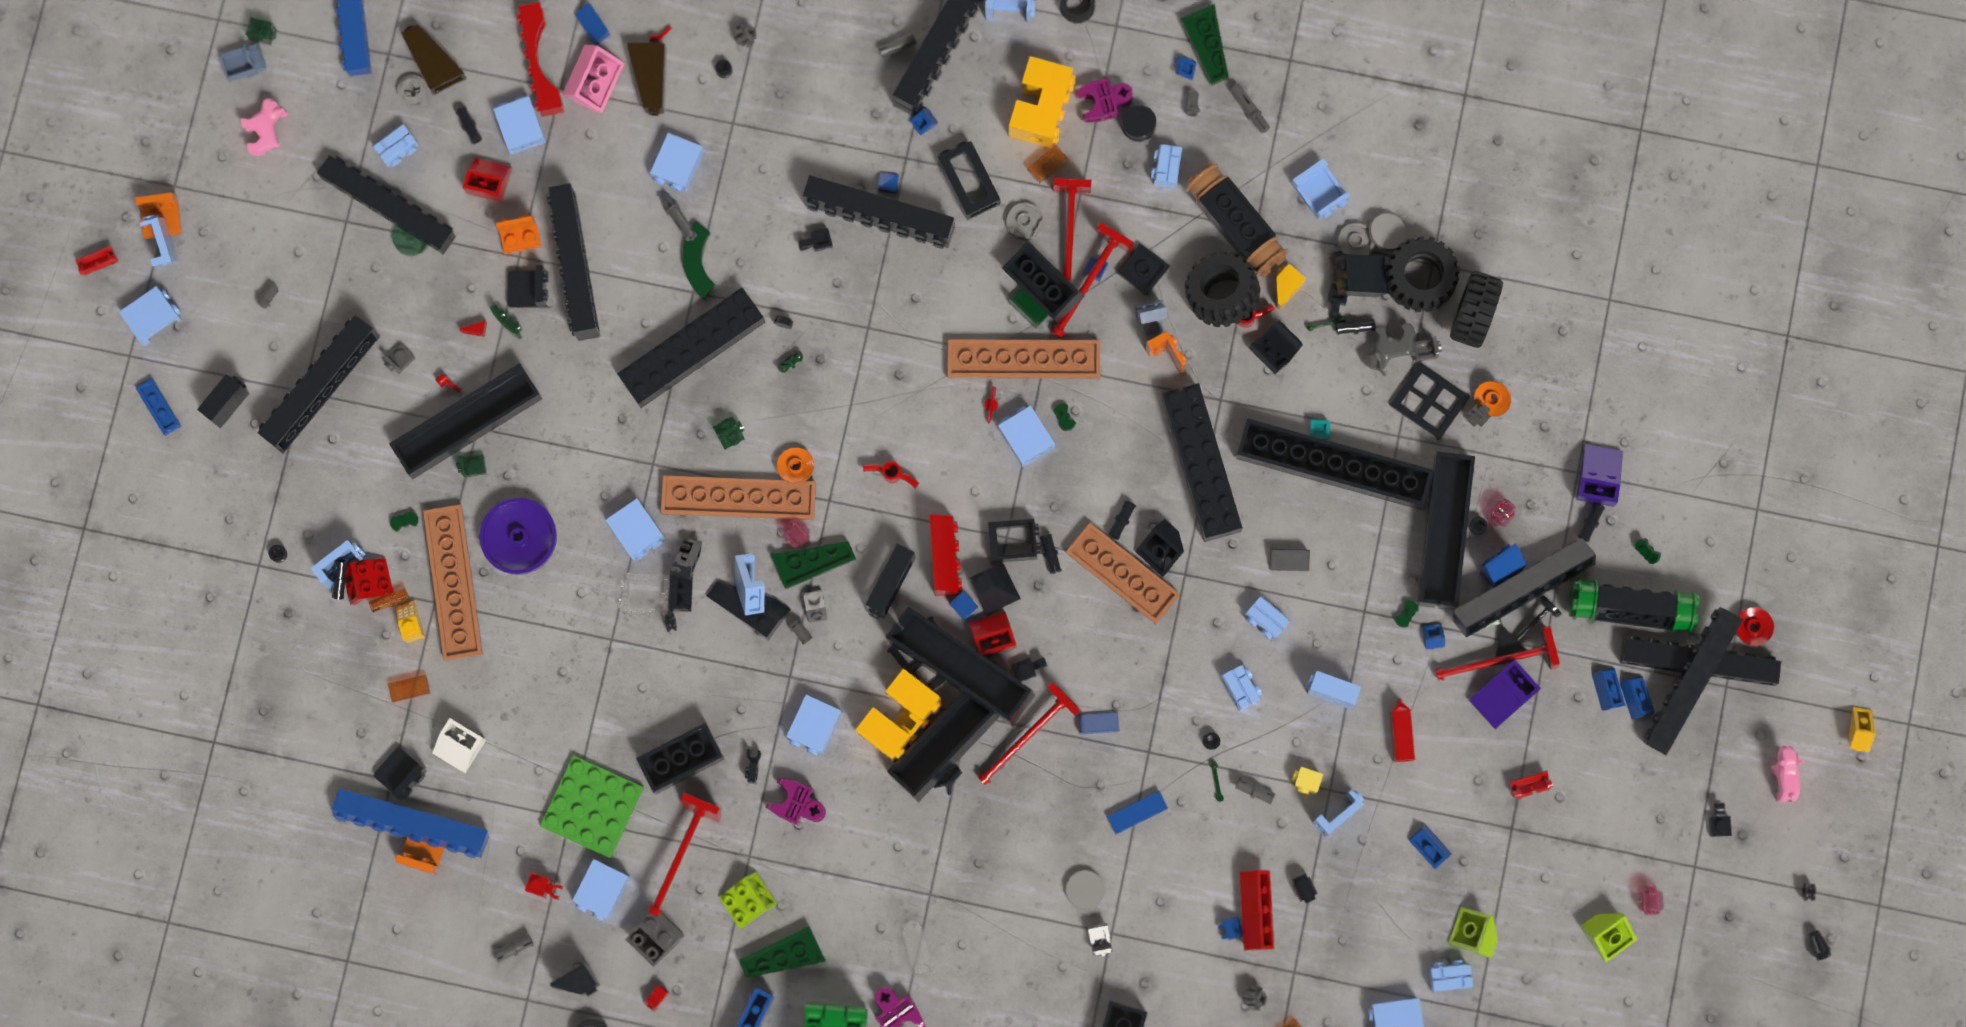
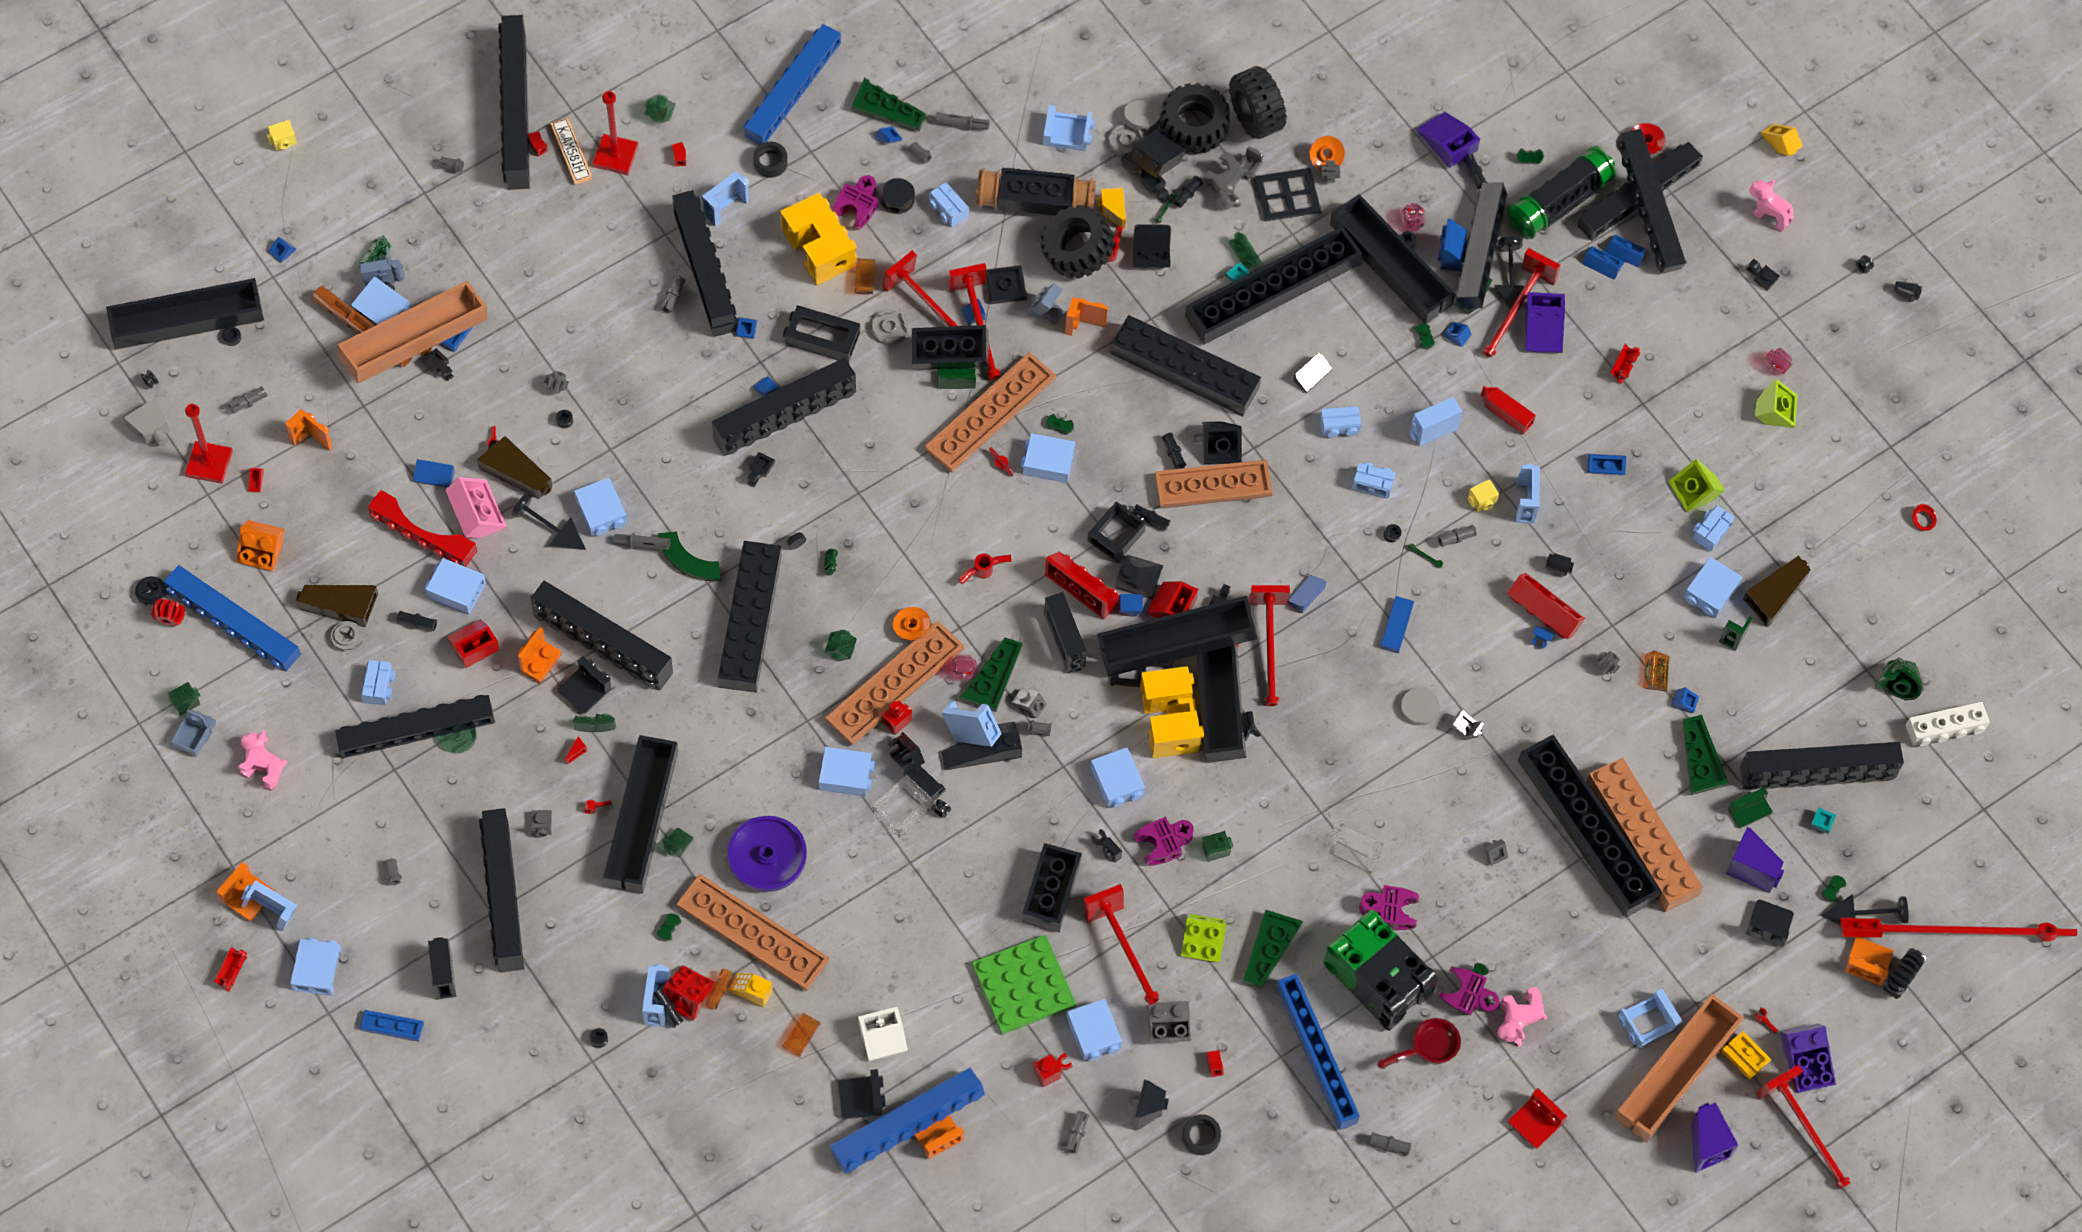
camera: 55 degrees left, 15 degrees down
none -> black piece [511,493,586,550]
none -> red brick [882,700,912,735]
none -> clear green brick [1201,831,1233,862]
none -> clear green hinge [1228,232,1262,270]

